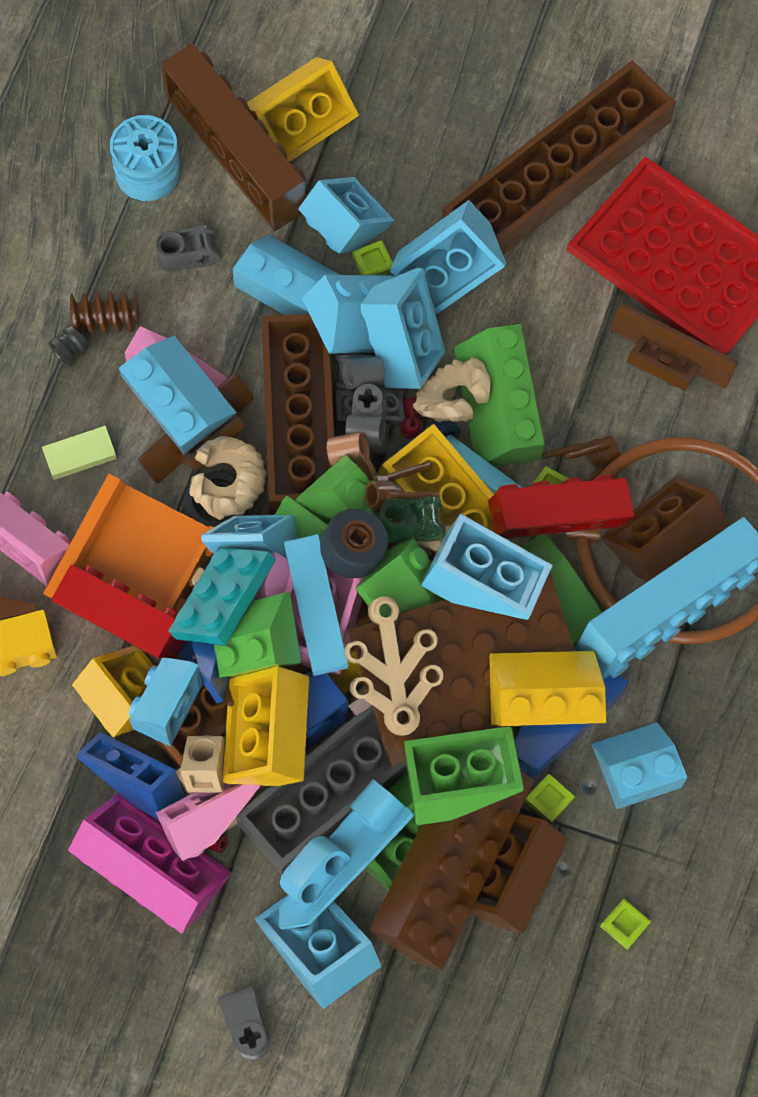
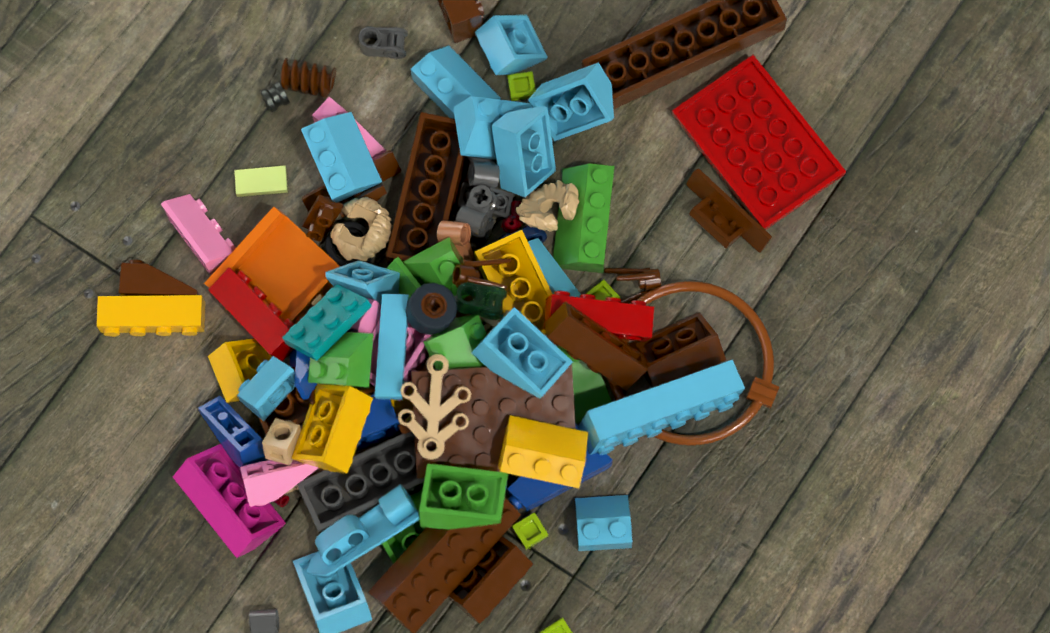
camera: 20 degrees right, 5 degrees up
none -> reddish brown hips [302,195,343,242]
none -> reddish brown brick [545,301,648,391]

